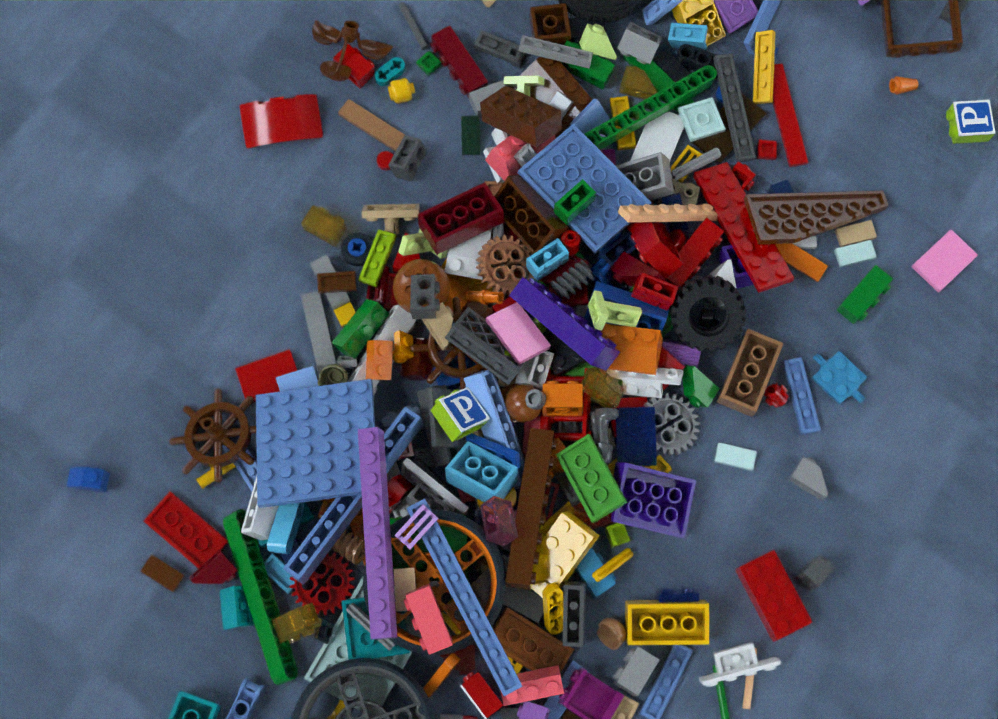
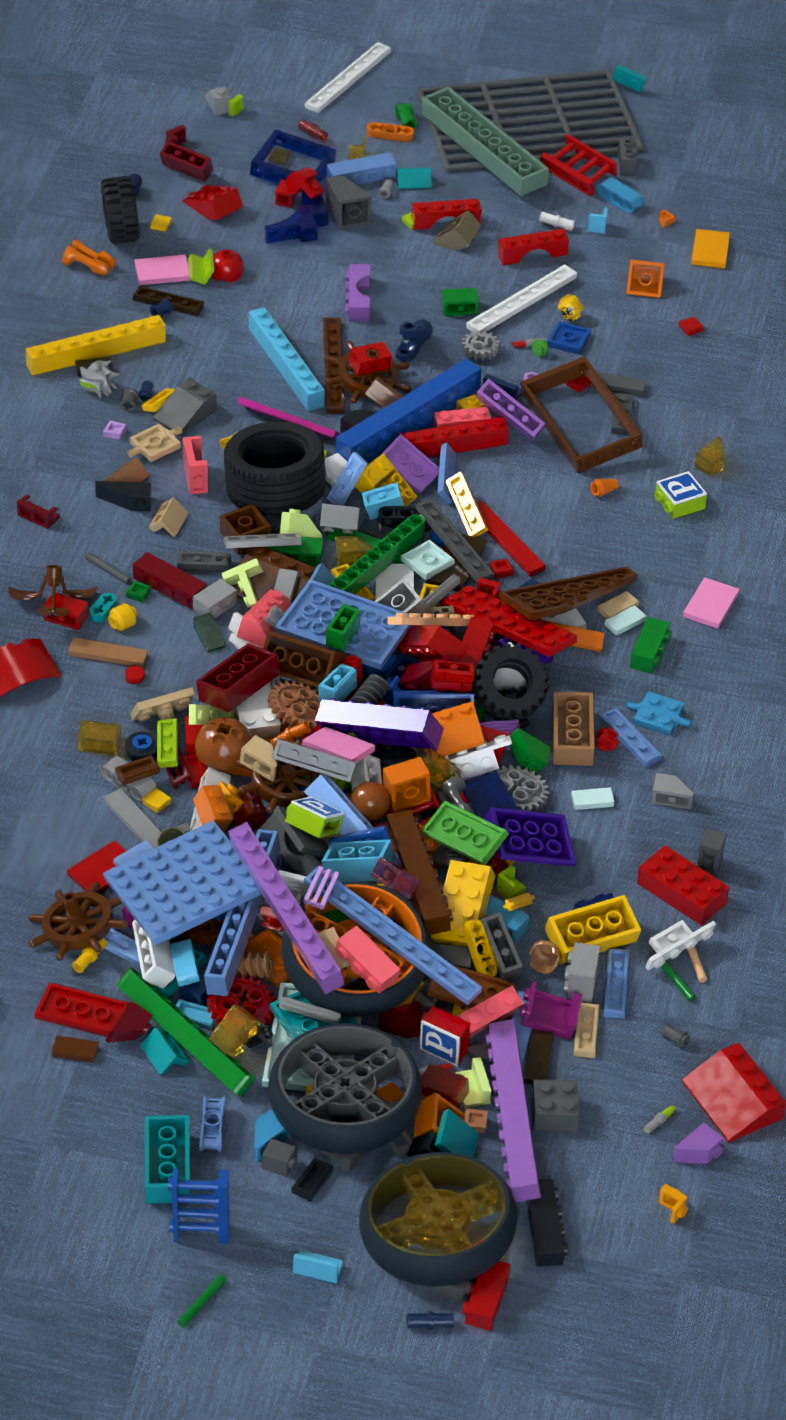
camera: 20 degrees left, 30 degrees down
green brick [332,299,390,359] -> none
dark grey brick [389,135,427,181] -> none
dark grey brick [410,274,440,319] -> none
orange beam [423,653,461,698] -> none
reddish brown brick [480,86,562,147] -> none
dark grey tile [525,389,546,410] -> none
yellowish green bracket [588,290,642,331] -> none

